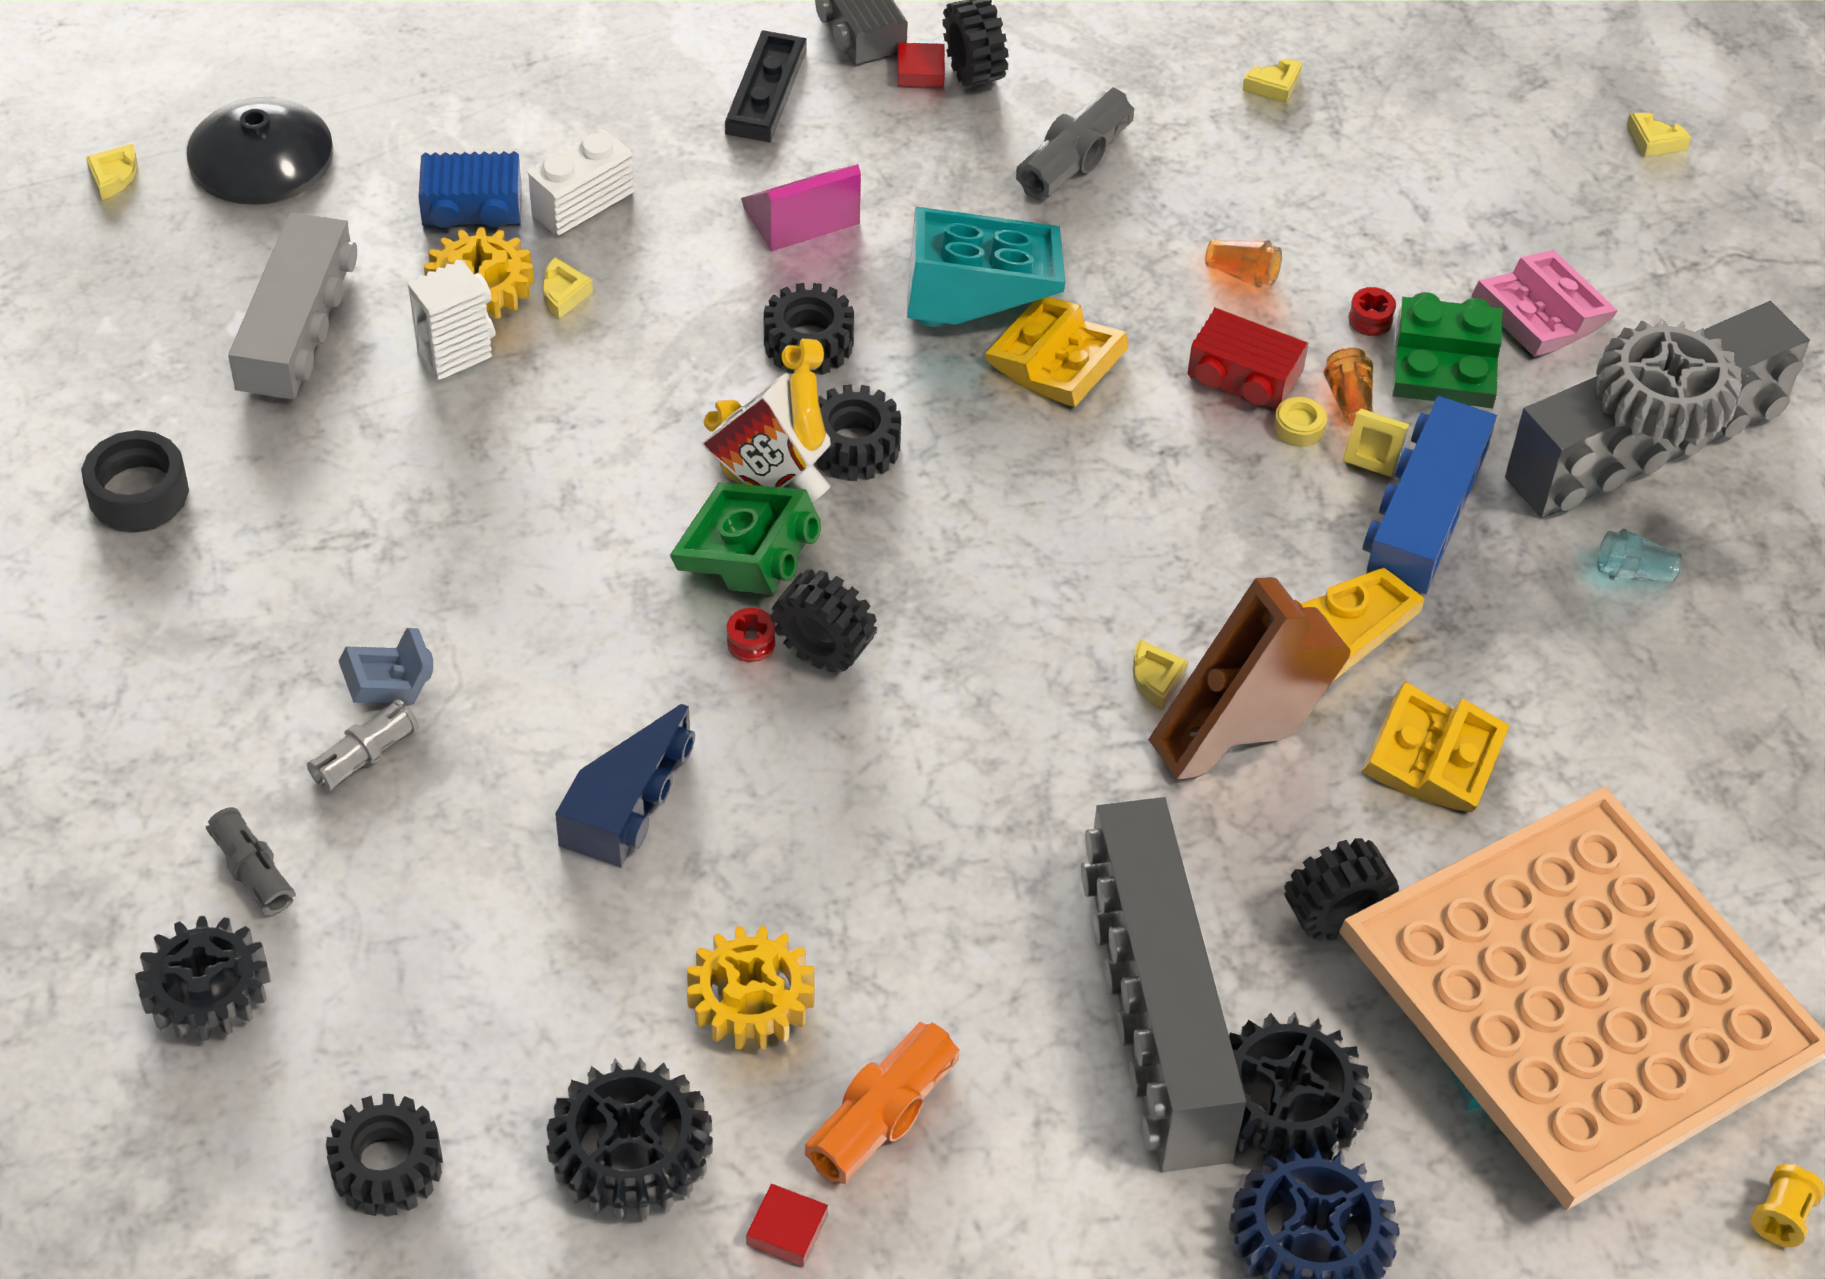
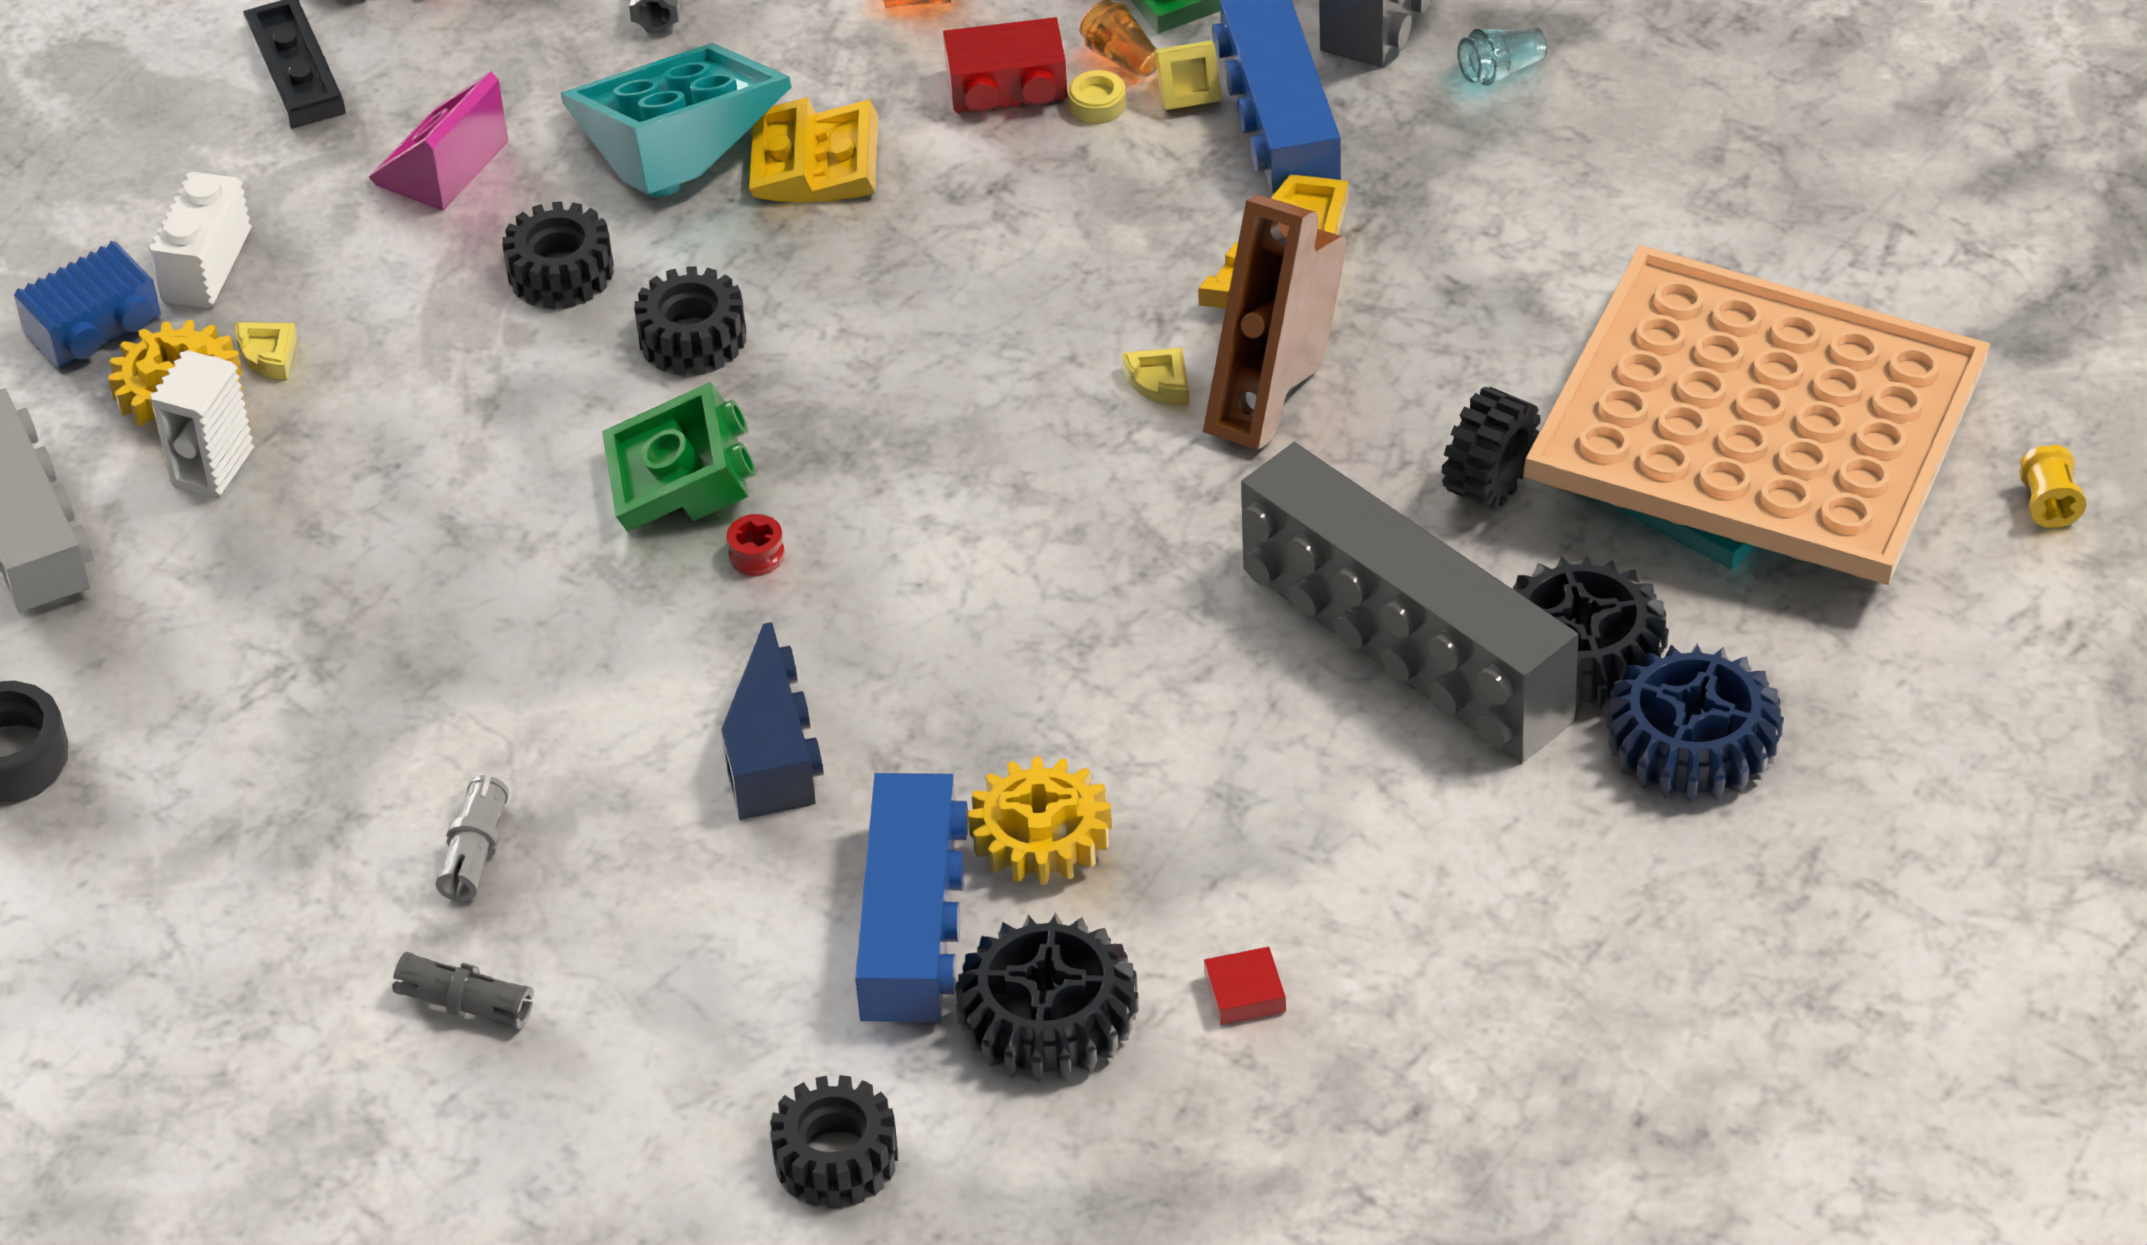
camera: 30 degrees left, 5 degrees down
black gear [135,916,271,1041] -> none
sand blue bracket [338,628,433,704] -> none
torso [701,339,831,503] -> none
black tyre [770,569,877,673] -> none
orange piece [805,1022,960,1184] -> none
yellow slope [1361,681,1510,812] -> none
none -> blue brick [855,773,968,1022]

